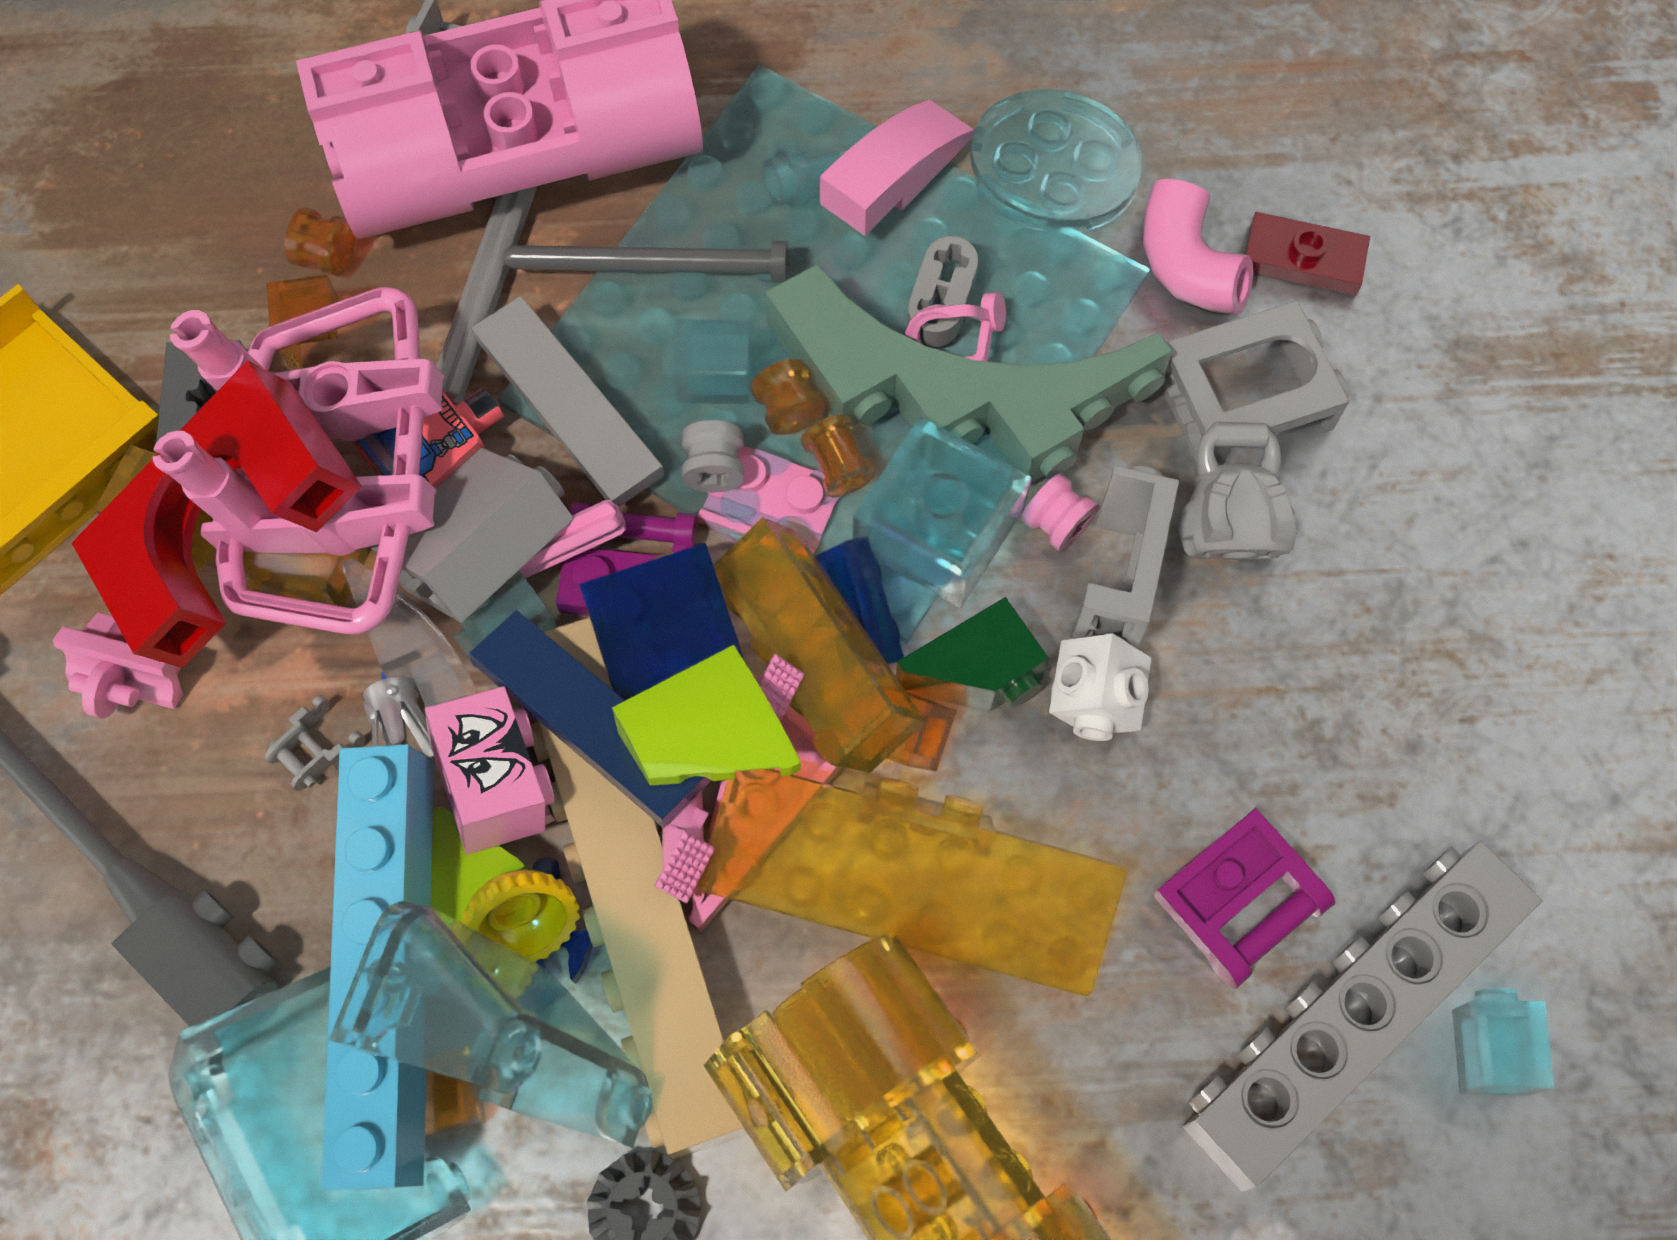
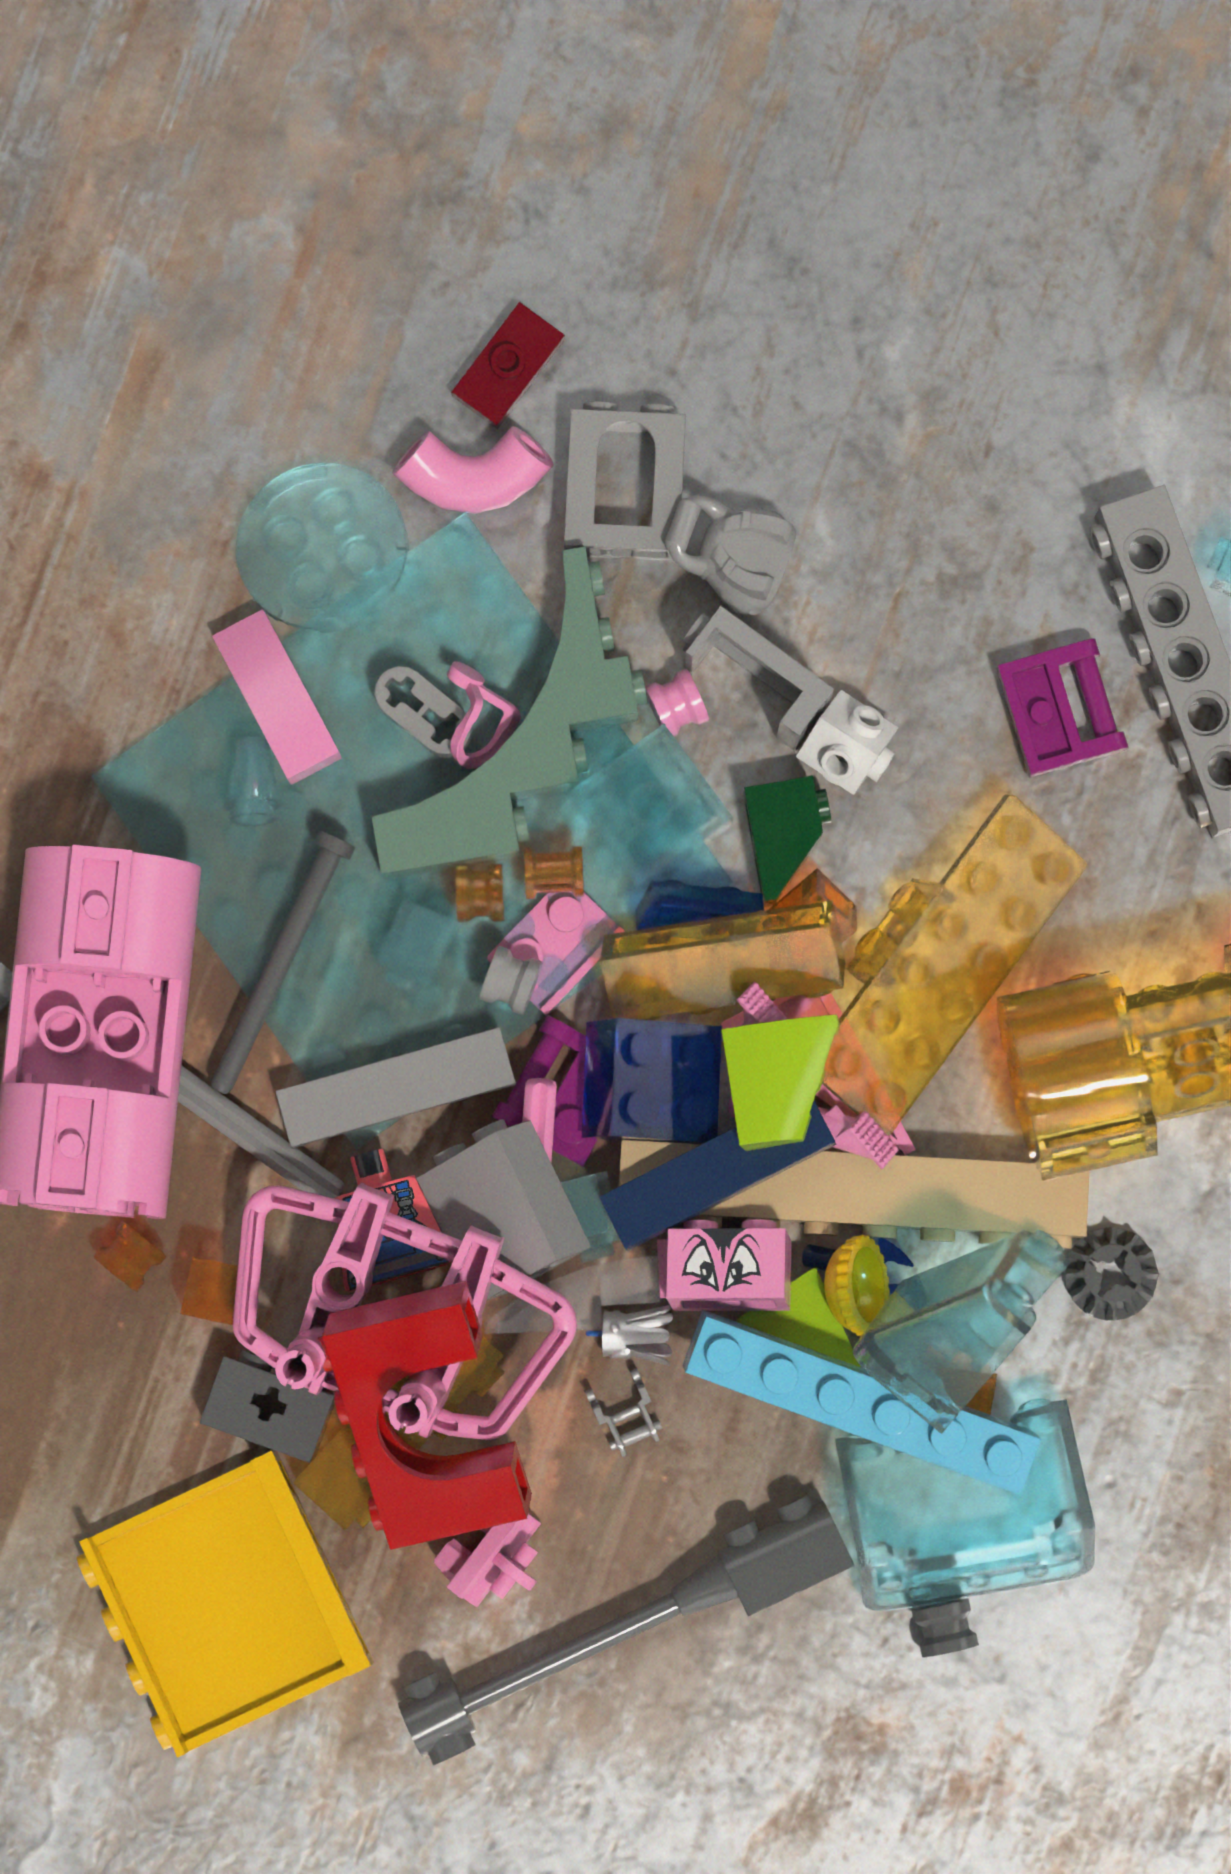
camera: 65 degrees left, 15 degrees up
none -> dark grey wheel [912,1598,979,1657]

